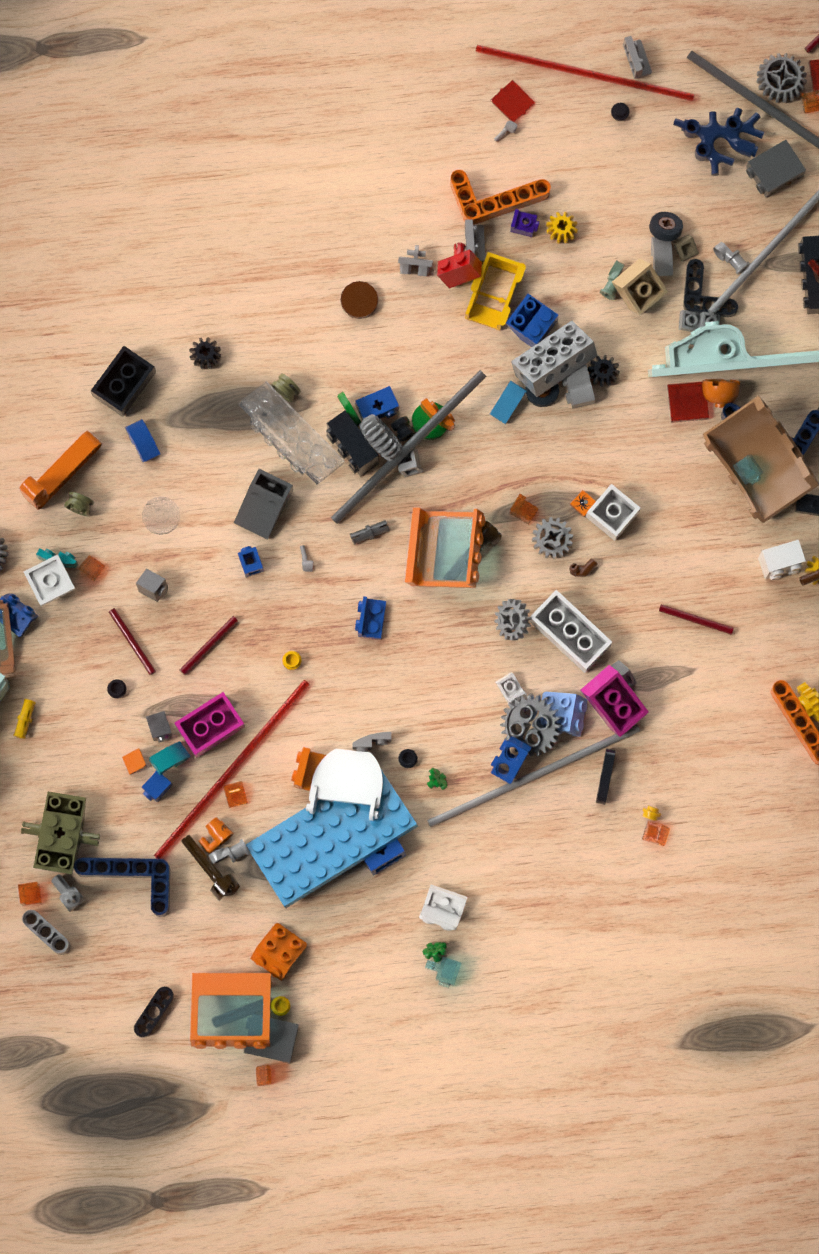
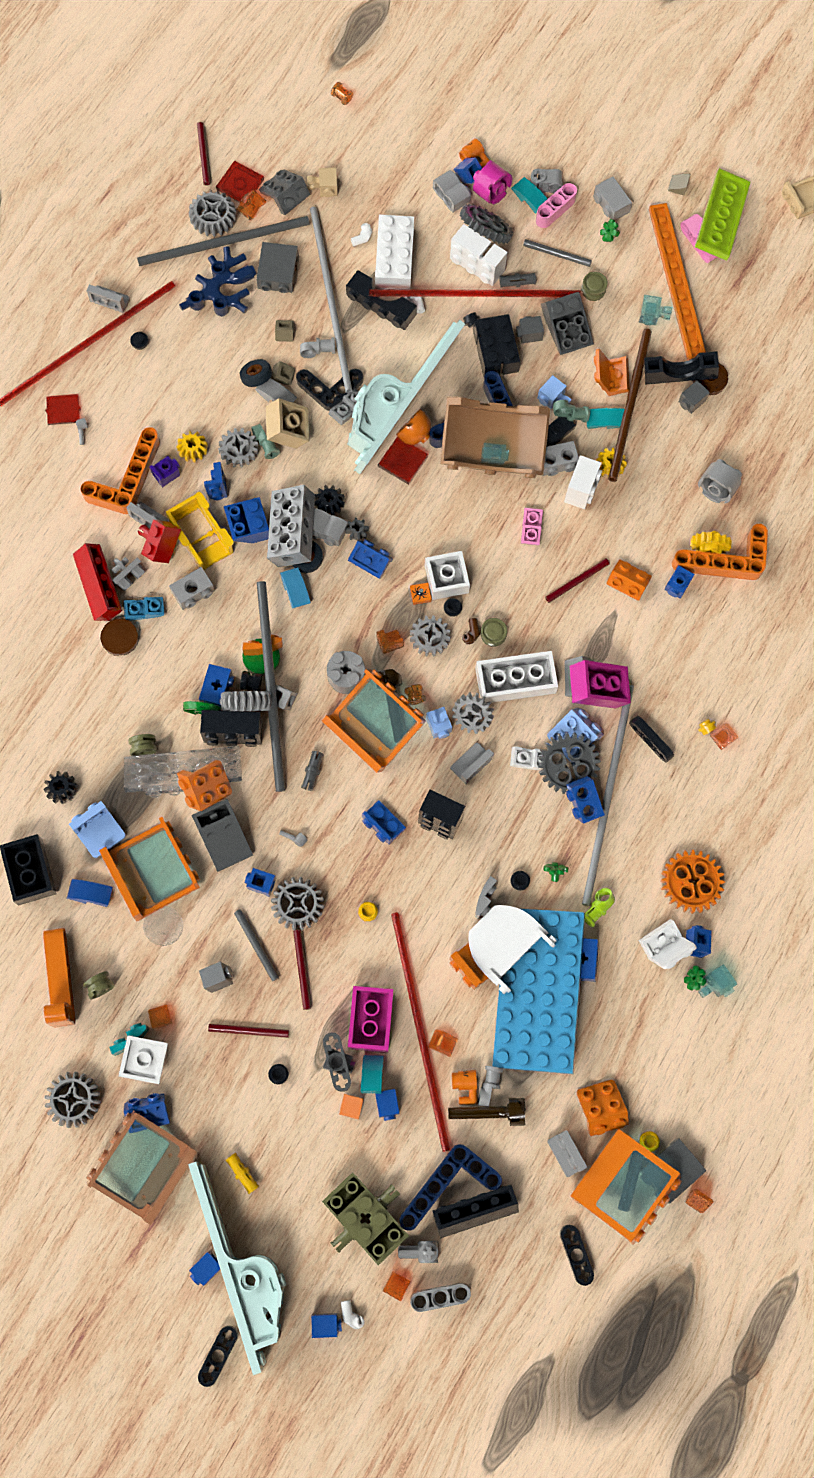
camera: 55 degrees left, 5 degrees down
none -> light blue bracket [69,801,126,858]
none -> red brick [73,543,122,621]
none -> clear light blue panel [99,817,200,921]
none -> dark azure slope [123,597,164,620]
none -> light grey brick [169,567,215,610]
none -> orange bracket [177,760,232,811]
none -> blue bracket [204,462,228,501]
none -> light grey gear [218,428,258,468]
none -> dark grey bar [234,909,279,982]
none -> light grey gear [271,877,324,931]
none -> dark tan slope [275,320,294,342]
none -> dark grey beam [323,1032,351,1092]
none -> light grey brick [327,651,365,694]
none -> dark grey gear [346,518,369,541]
none -> blue bracket [348,539,393,579]
none -> clear orange wheel [404,684,426,705]
none -> black brick [418,789,466,840]
none -> light blue brick [426,707,452,739]
none -> black brick [433,1185,519,1239]
none -> black plate [444,598,462,617]
none -> light grey panel [450,743,494,784]
none -> olive wheel [481,618,507,647]
none -> bright pink slope [521,508,543,545]
none -> light grey brick [542,441,579,476]
none -> light grey bracket [547,1130,588,1177]
none -> lime connector [585,888,615,927]
none -> orange bracket [606,559,652,600]
none -> orange gear [660,850,725,914]
none -> blue brick [665,565,695,599]
none -> blue brick [686,925,712,958]

